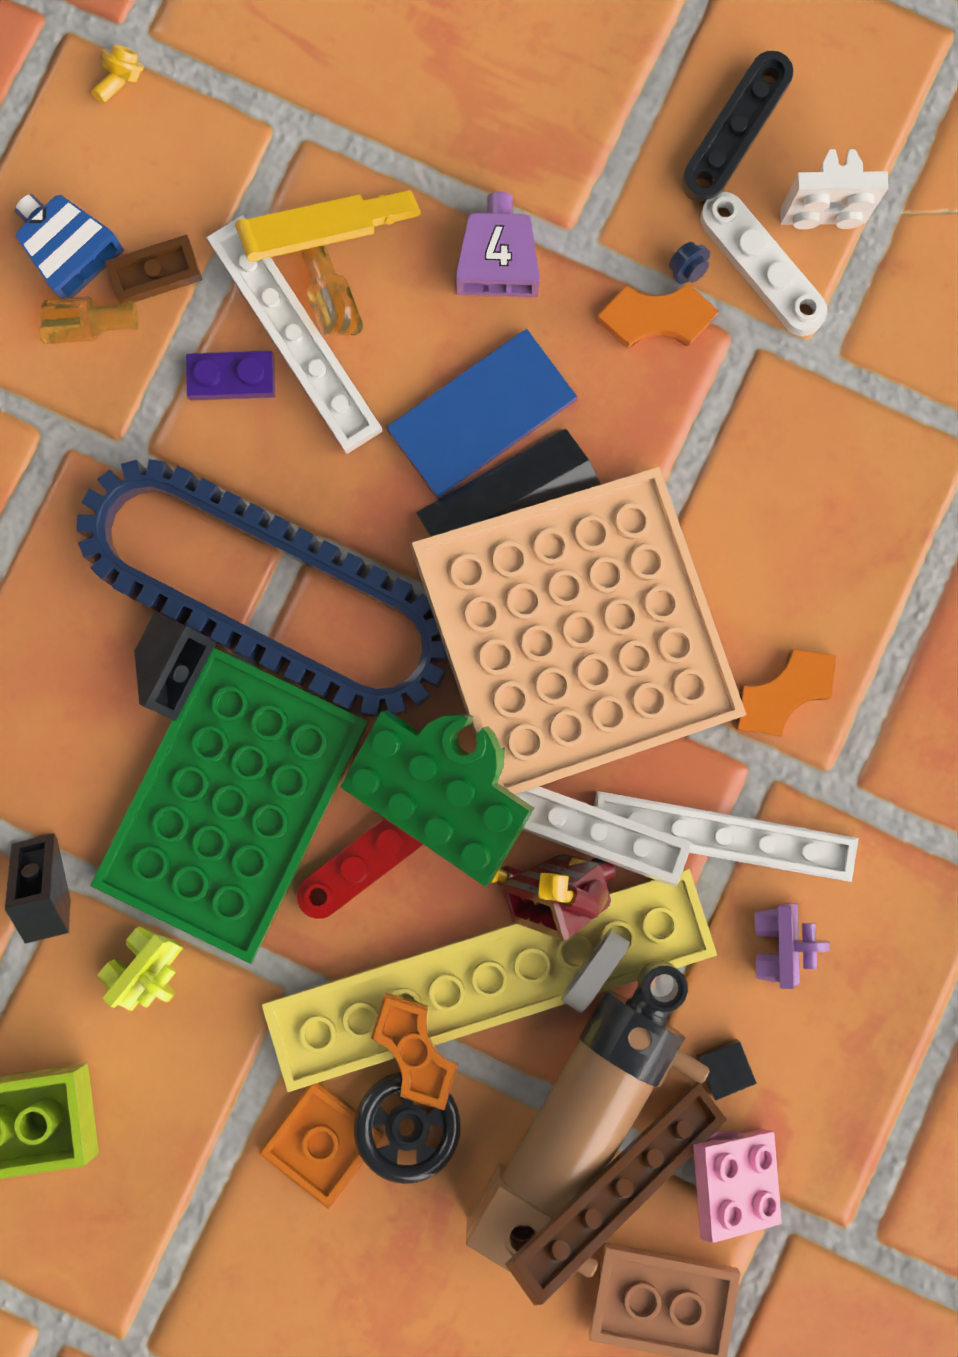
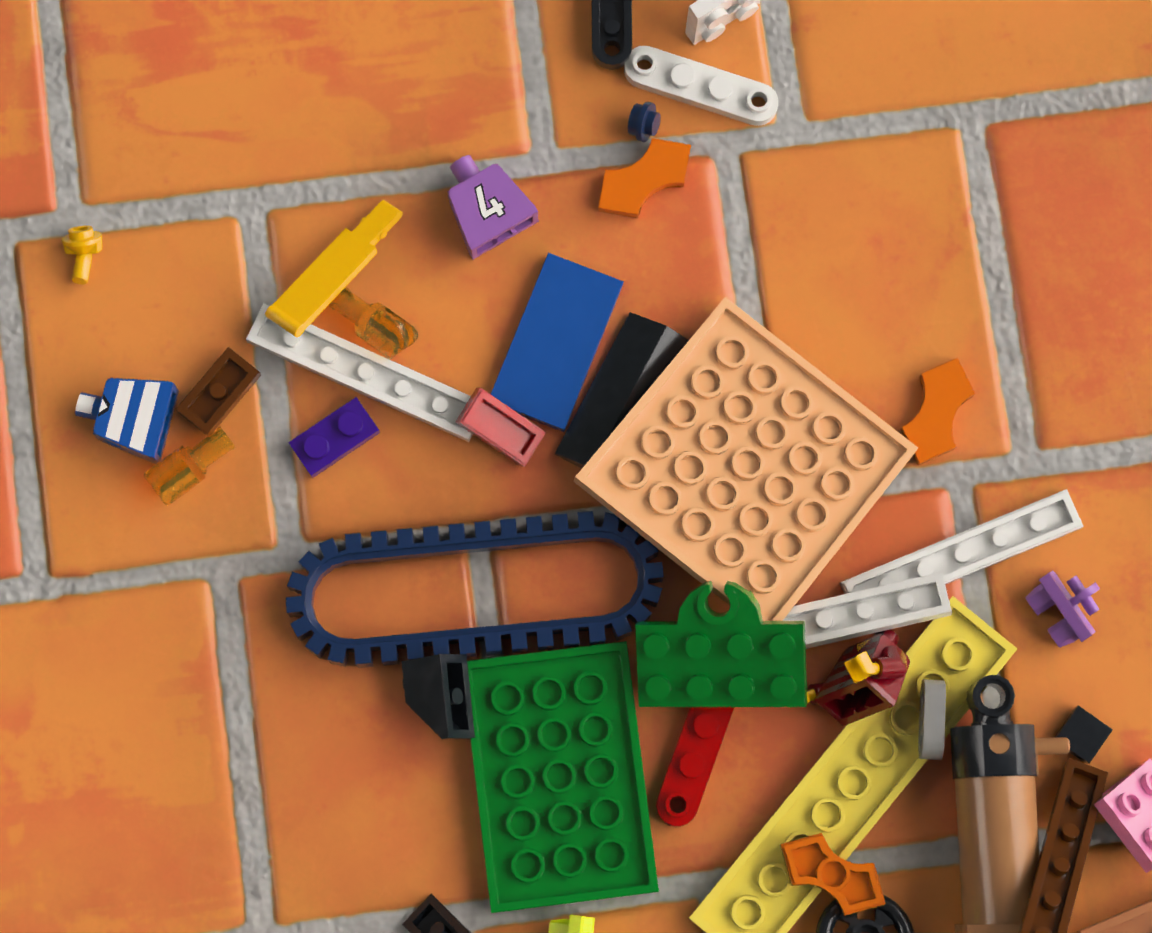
camera: 35 degrees left, 5 degrees down
none -> tile [455,388,546,467]

